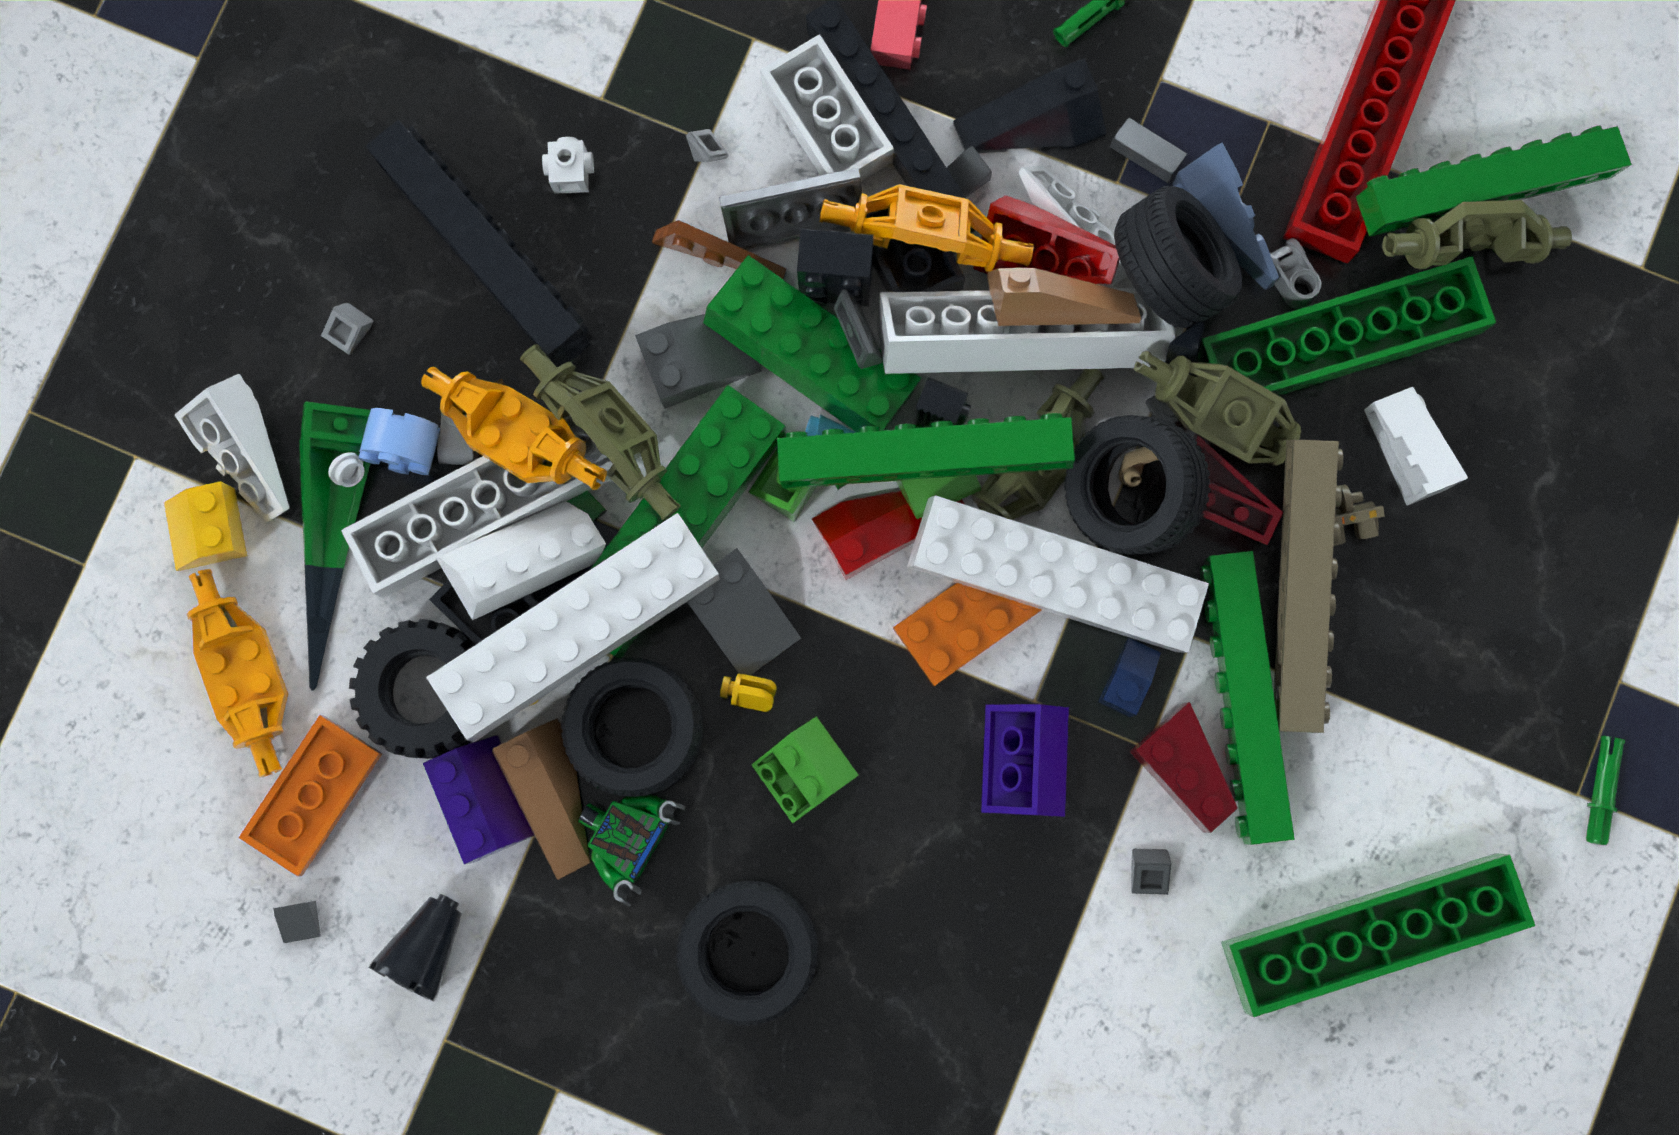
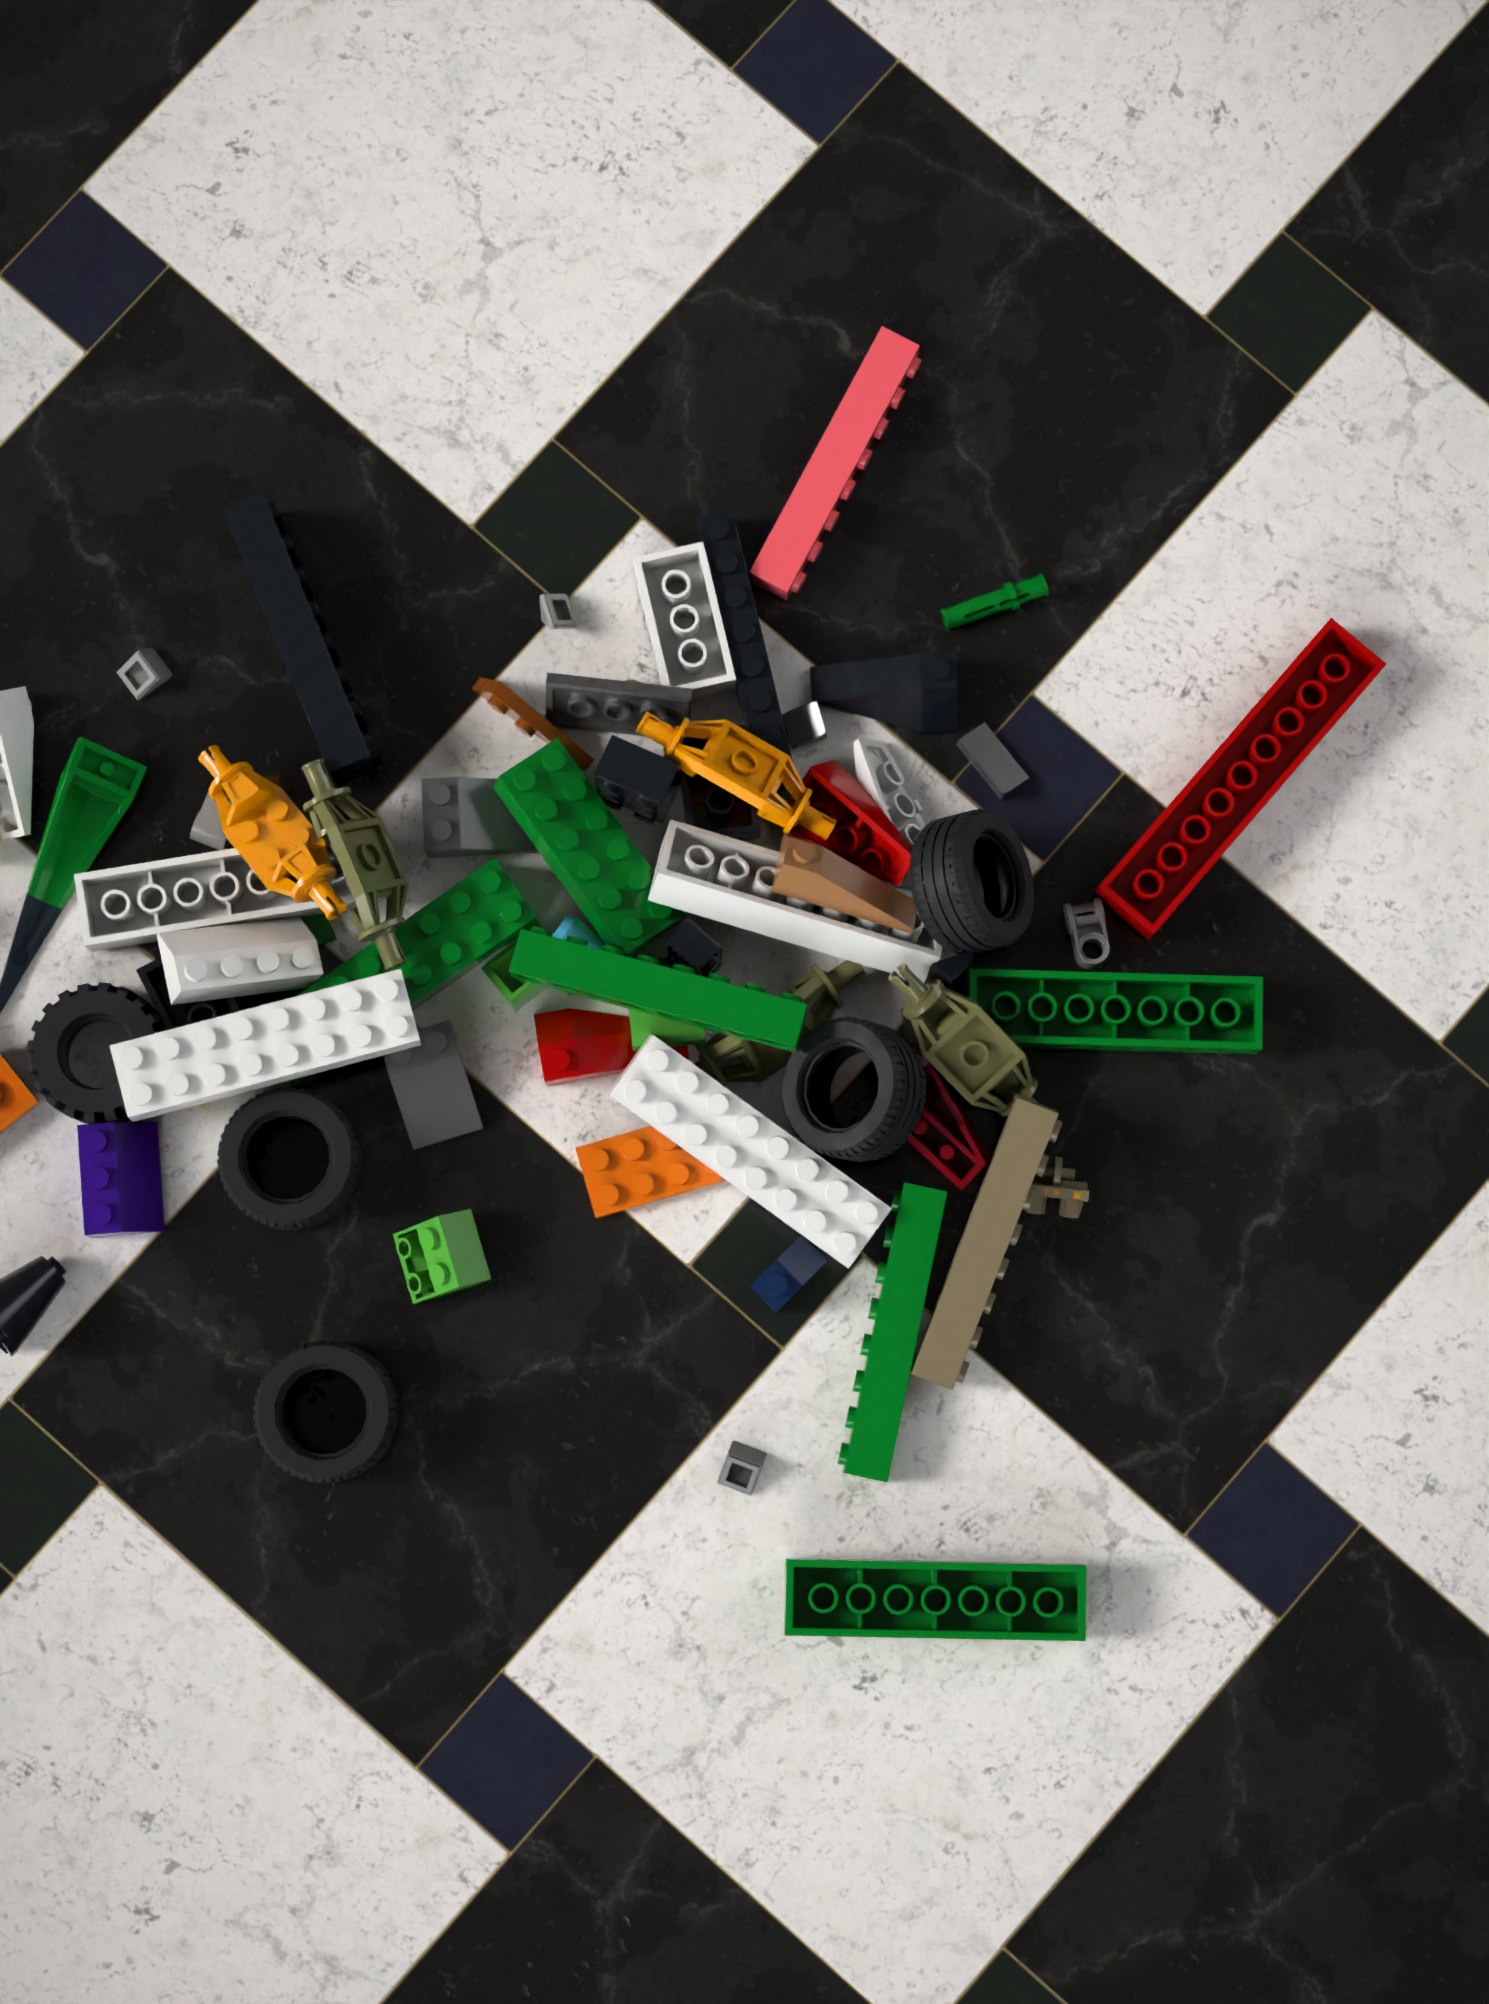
camera: 10 degrees right, 0 degrees up
white plate [328,452,364,487] -> none
light blue brick [359,408,440,475] -> none
medium nougat wedge [492,718,590,880] -> none
white brick [542,137,594,194] -> none
torso [578,794,685,907] -> none
yellow arm [720,673,777,712] -> none
dark grey slope [834,289,883,369] -> none
dark purple slope [981,704,1069,817] -> none
tan arm [1118,447,1159,488] -> none
dark red wedge [1130,702,1238,833] -> none
sand blue wedge [1172,142,1279,290] -> none
green brick [1356,125,1632,237] -> none
white wedge [1364,387,1468,506] -> none
olive plate [1382,200,1572,269] -> none
green axle [1585,736,1626,846] -> none

